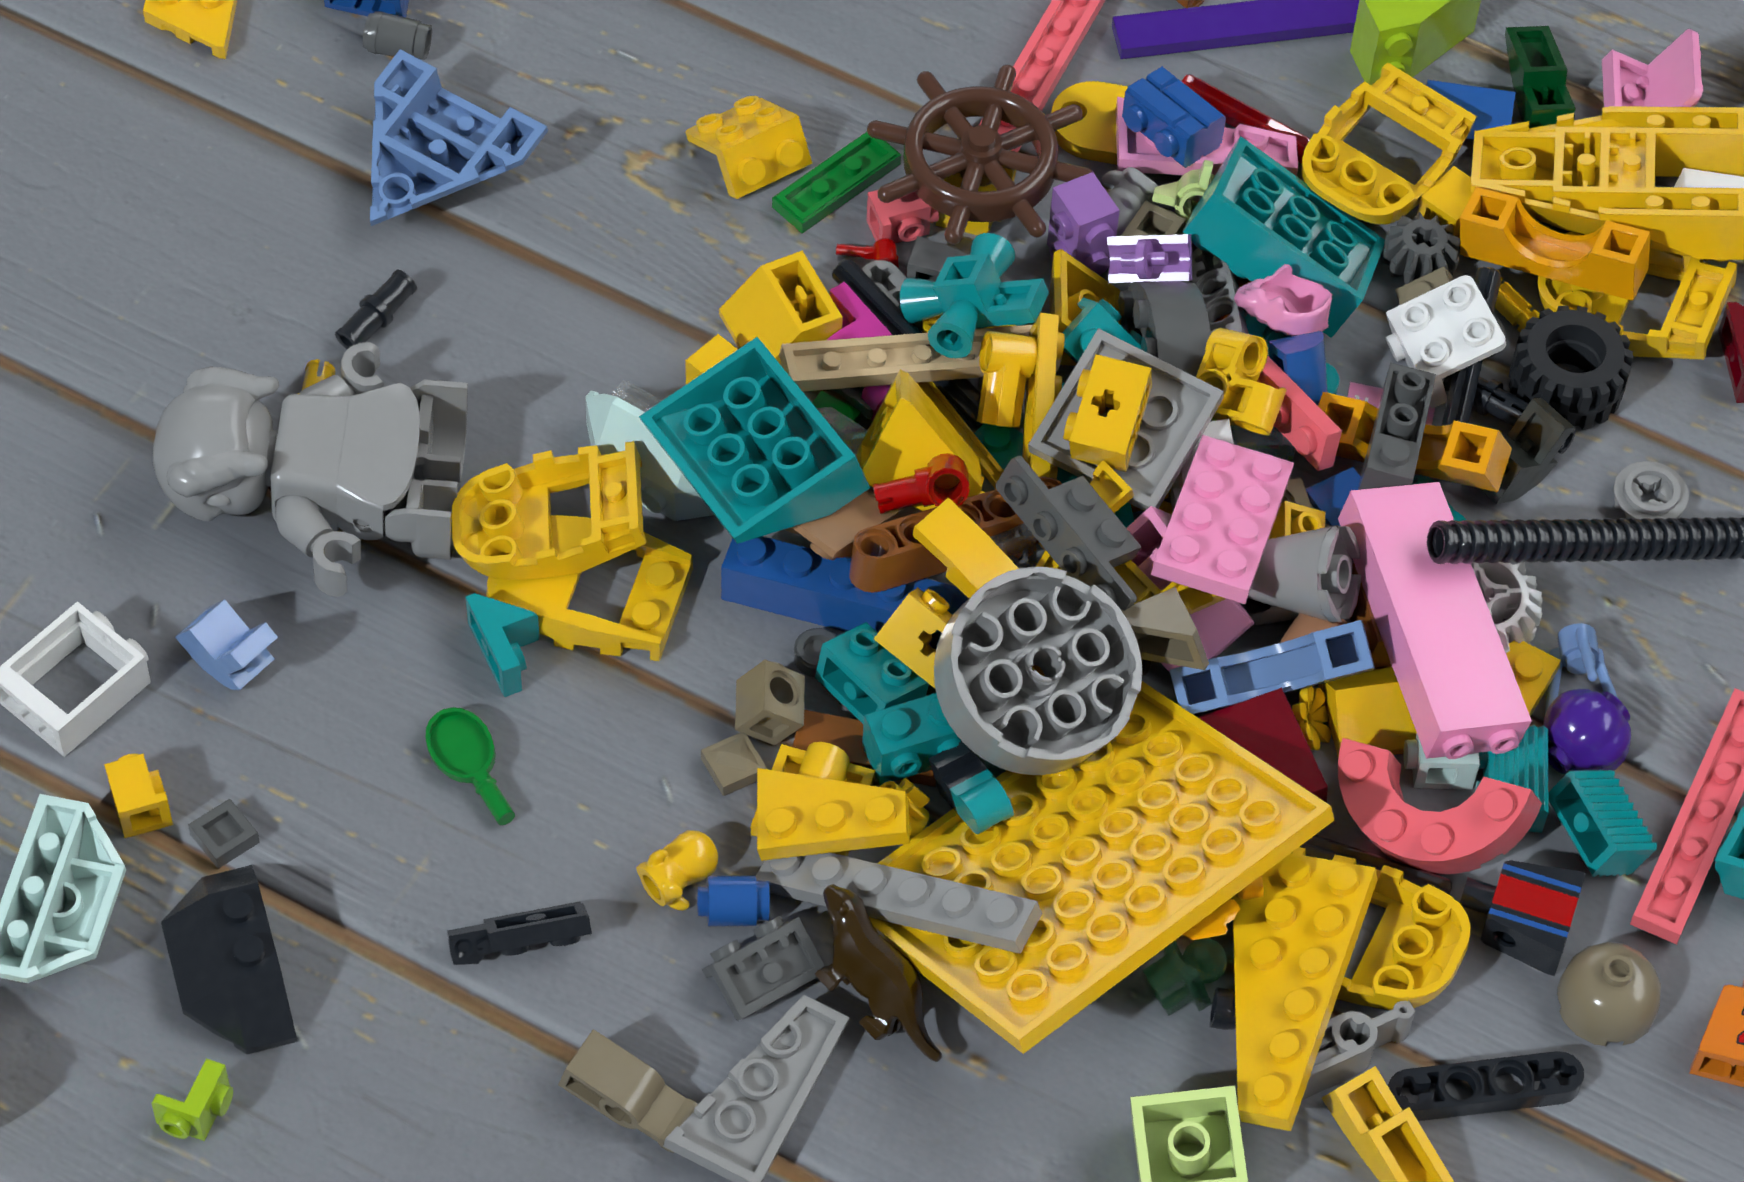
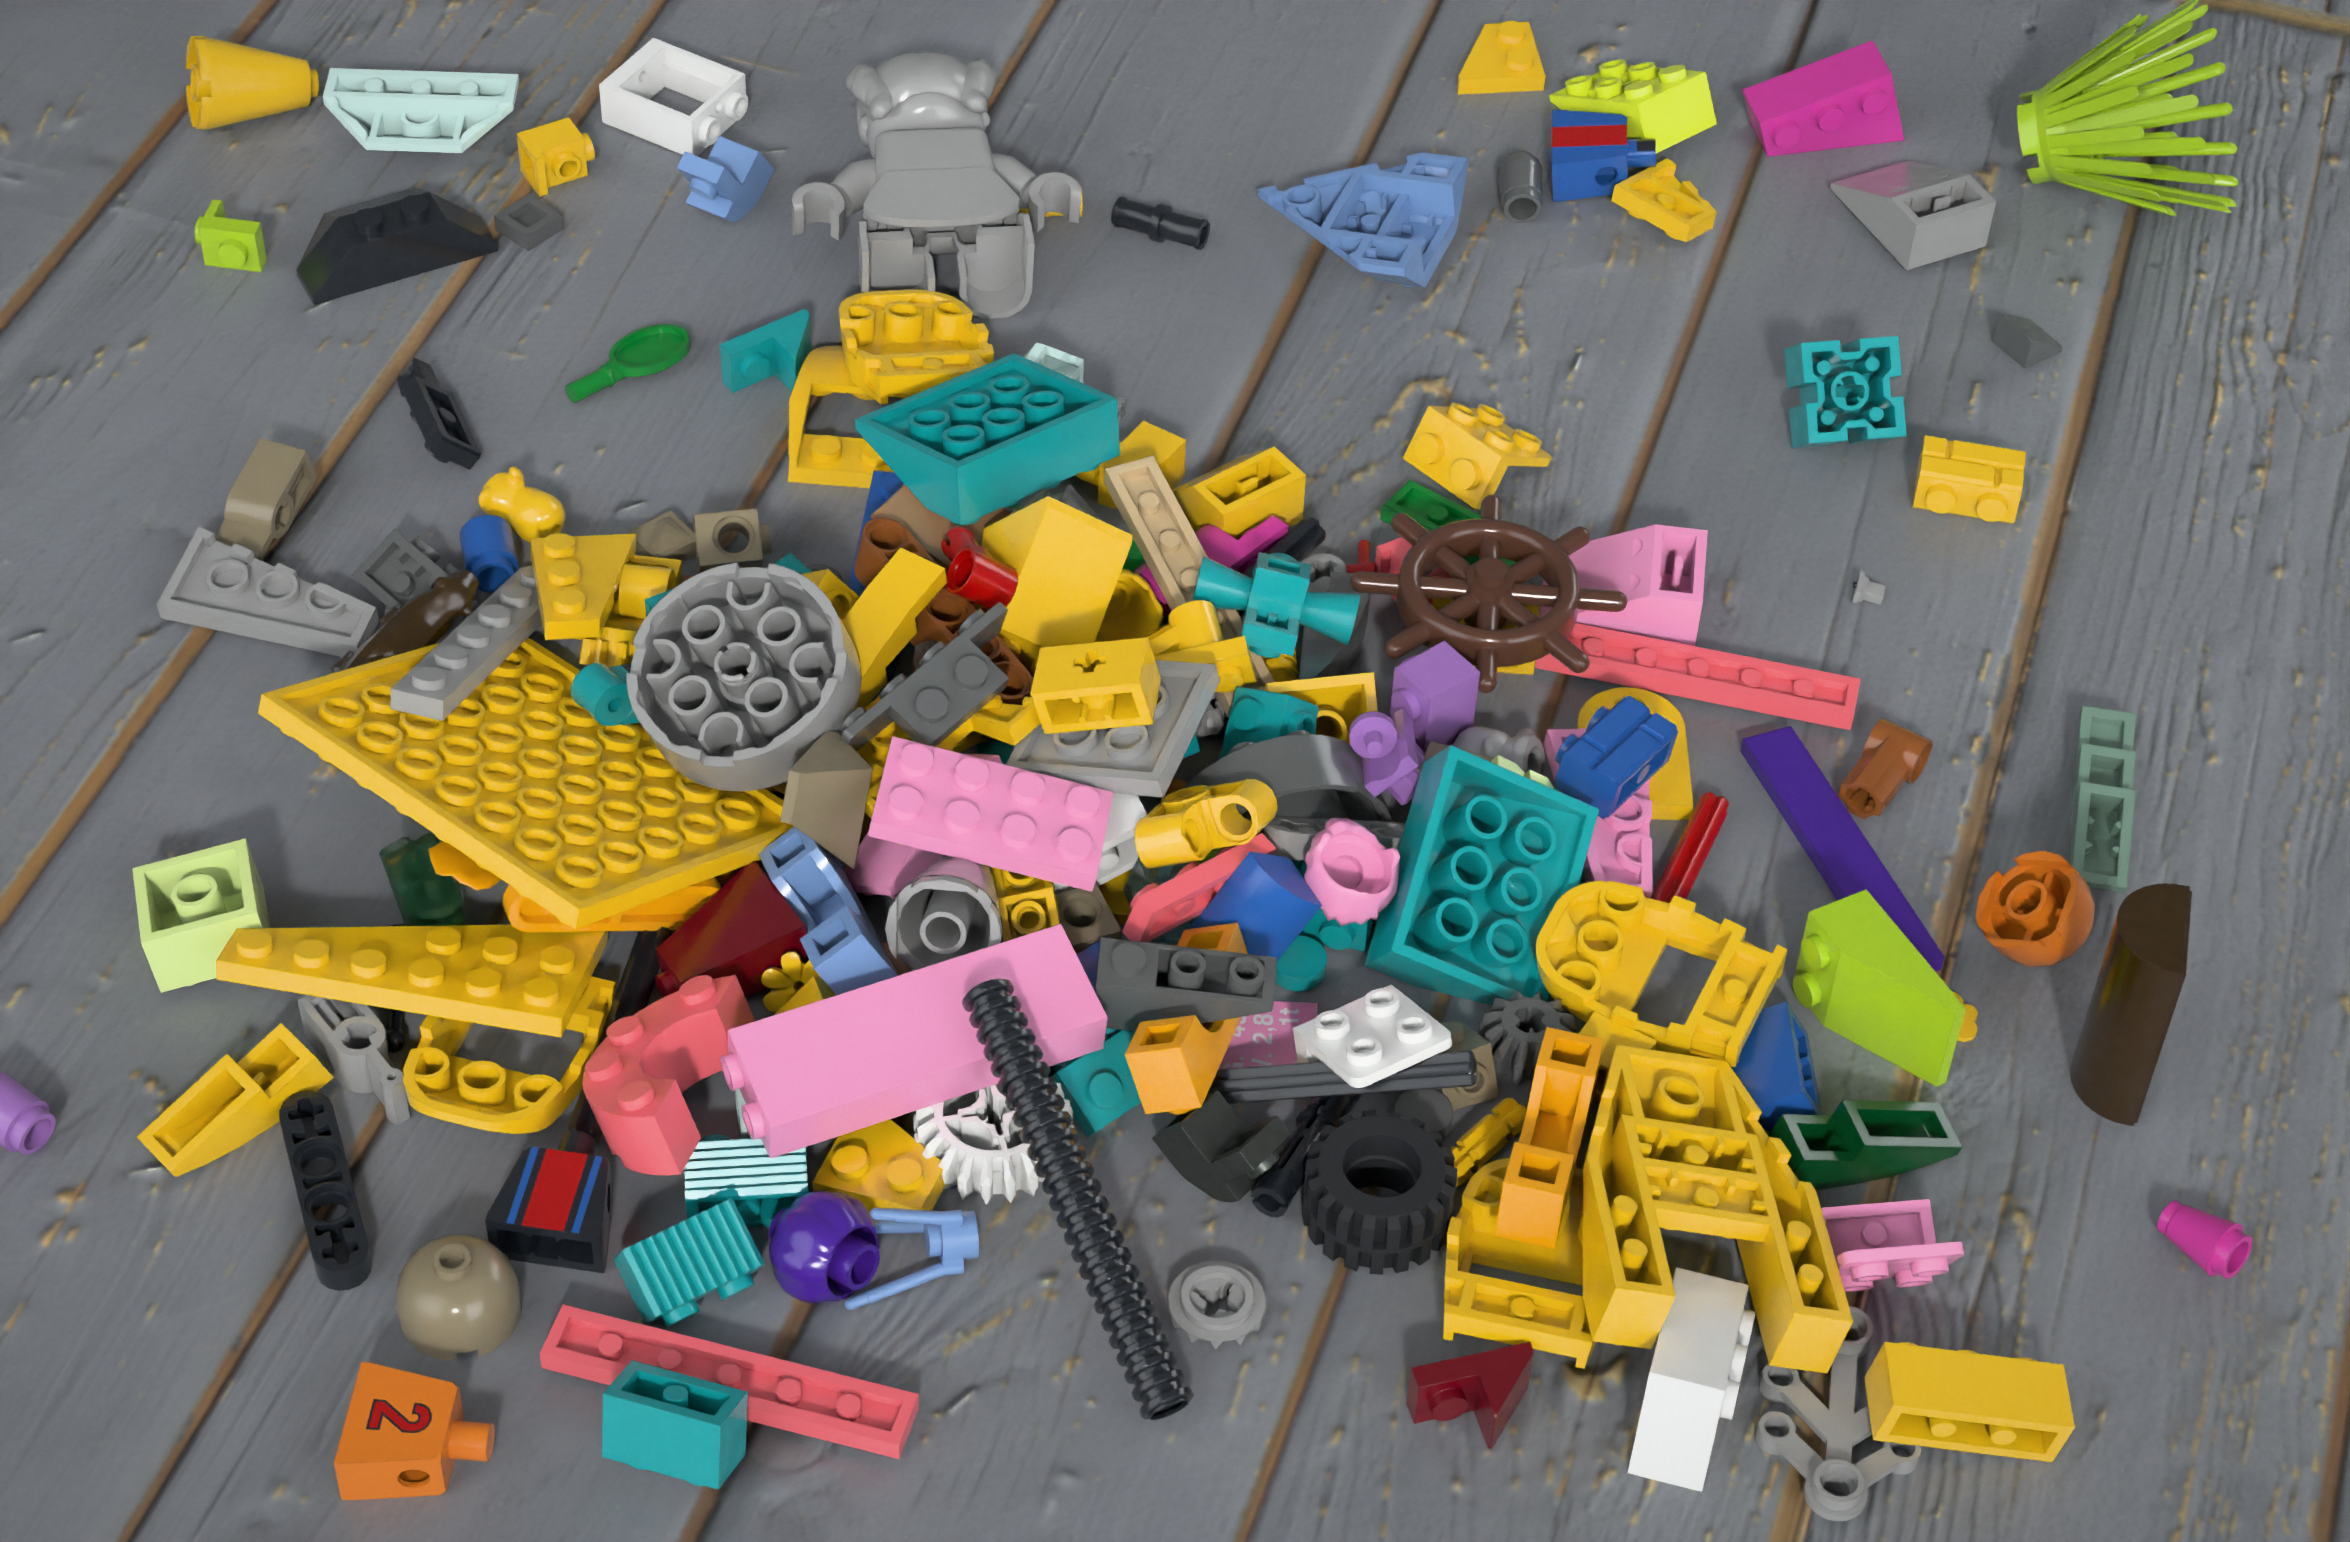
camera: 80 degrees right, 10 degrees down
none -> bright pink slope [1539,524,1708,646]

